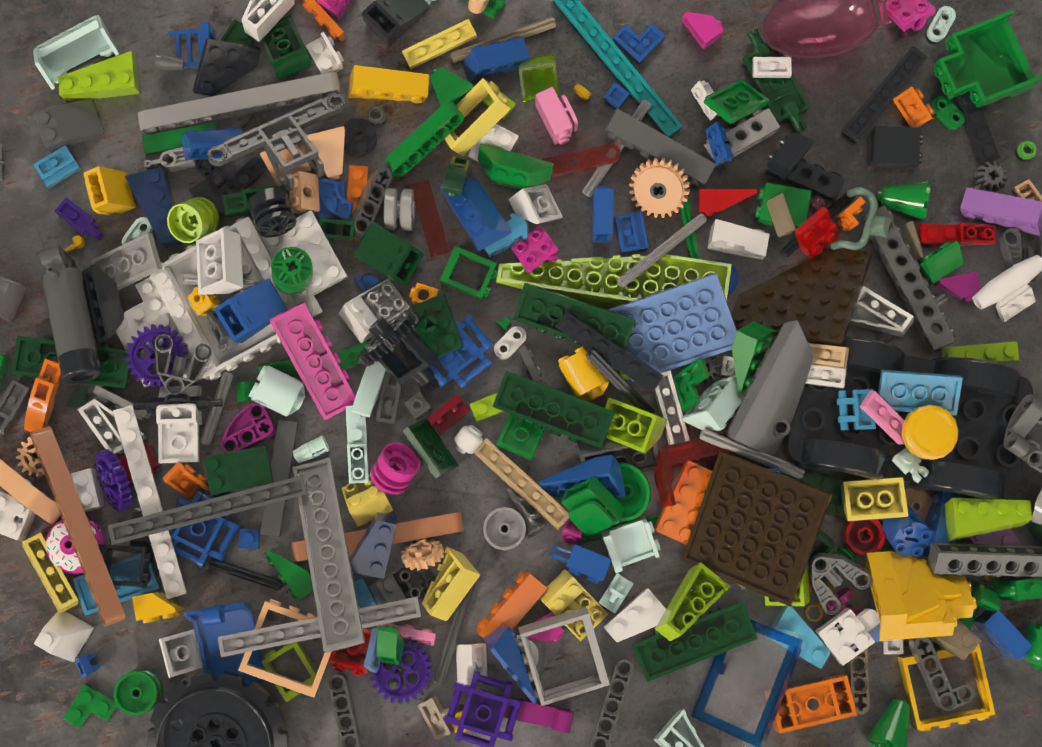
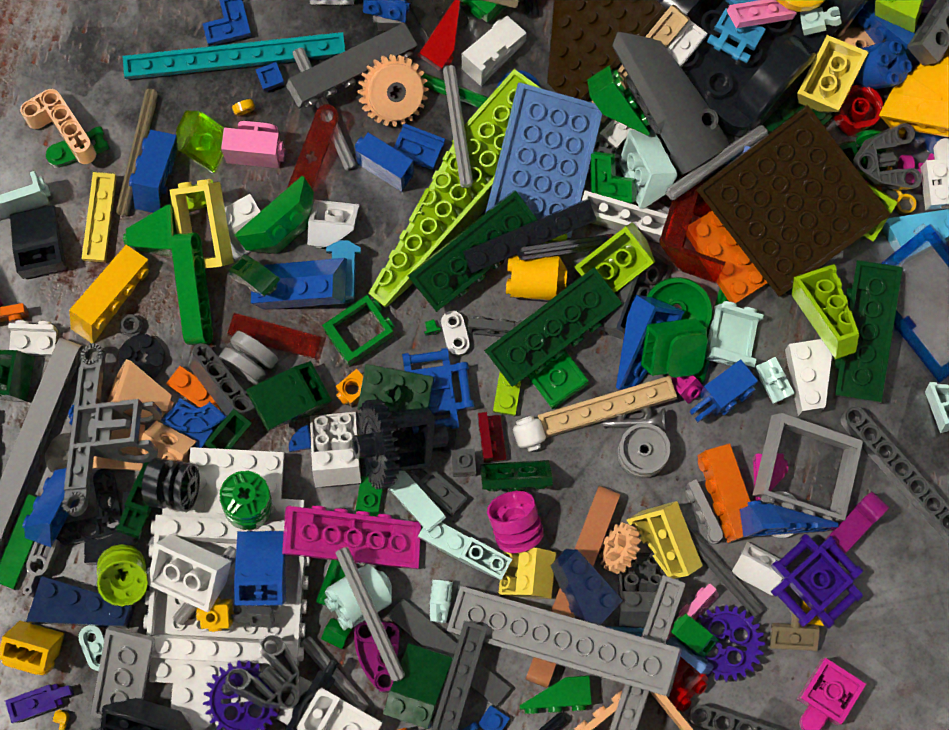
camera: 60 degrees left, 5 degrees down
dark pink hinge [511,225,559,273] -> none
light yellow slope [539,569,608,641] -> none
none -> light grey axle [336,547,405,681]
none -> light grey plate [685,479,723,545]

